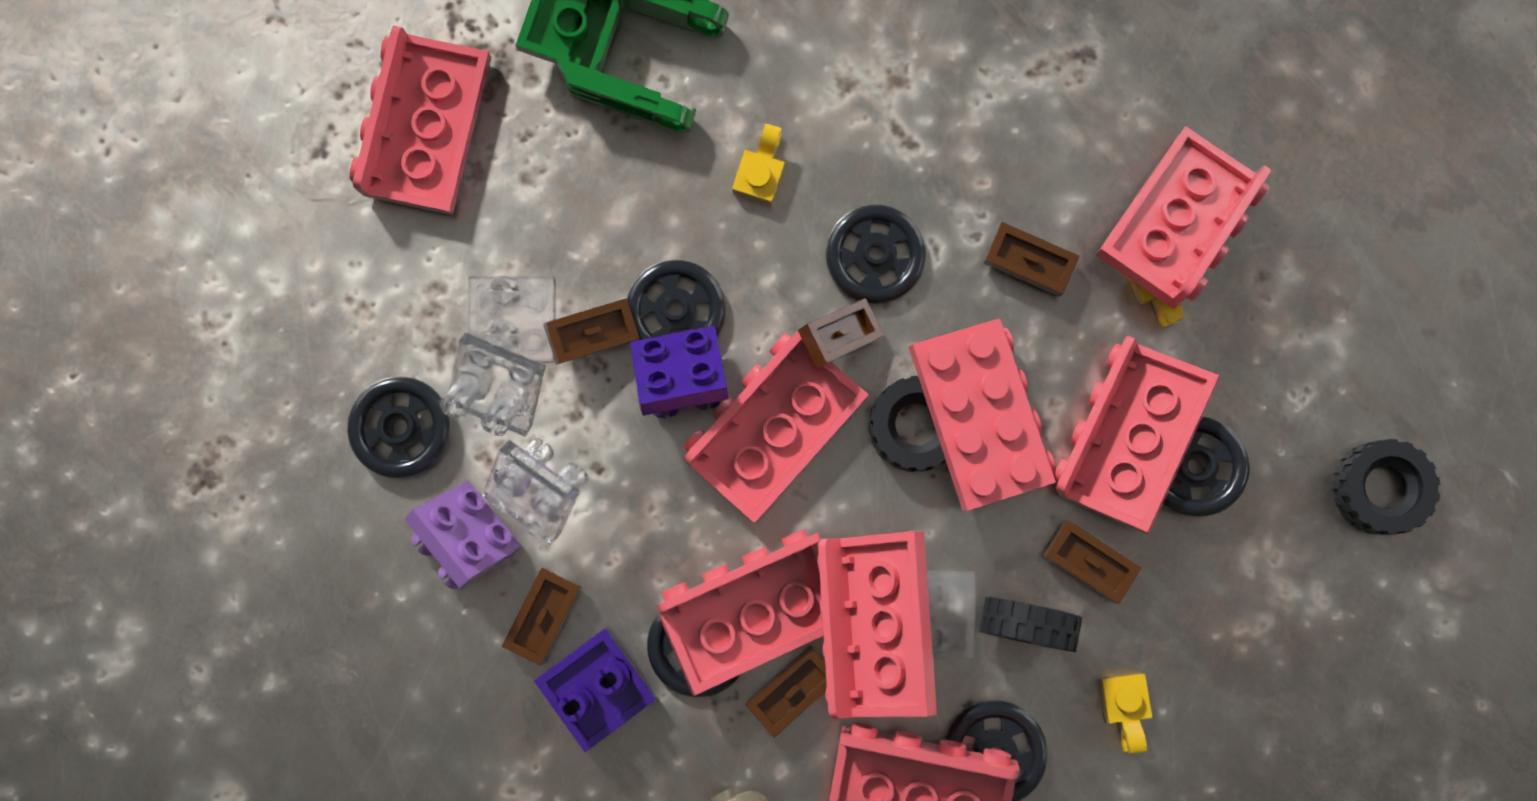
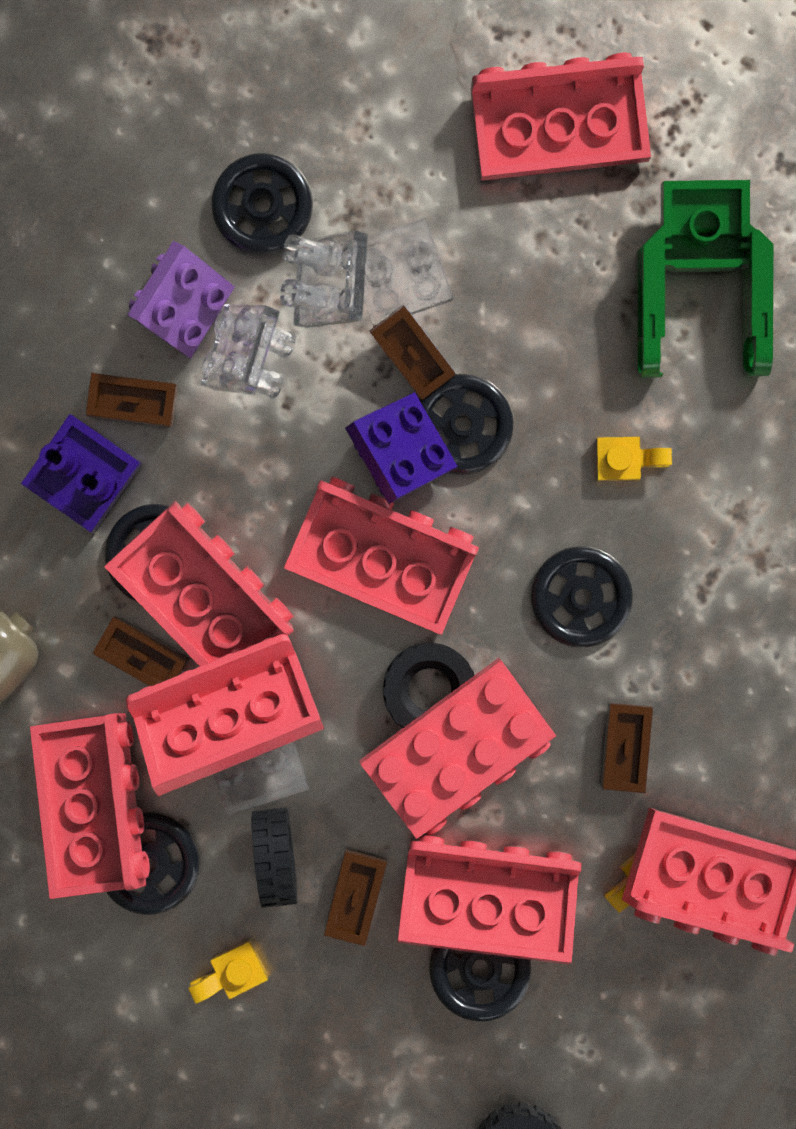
camera: 75 degrees right, 5 degrees up
plate [798,298,885,368] -> none

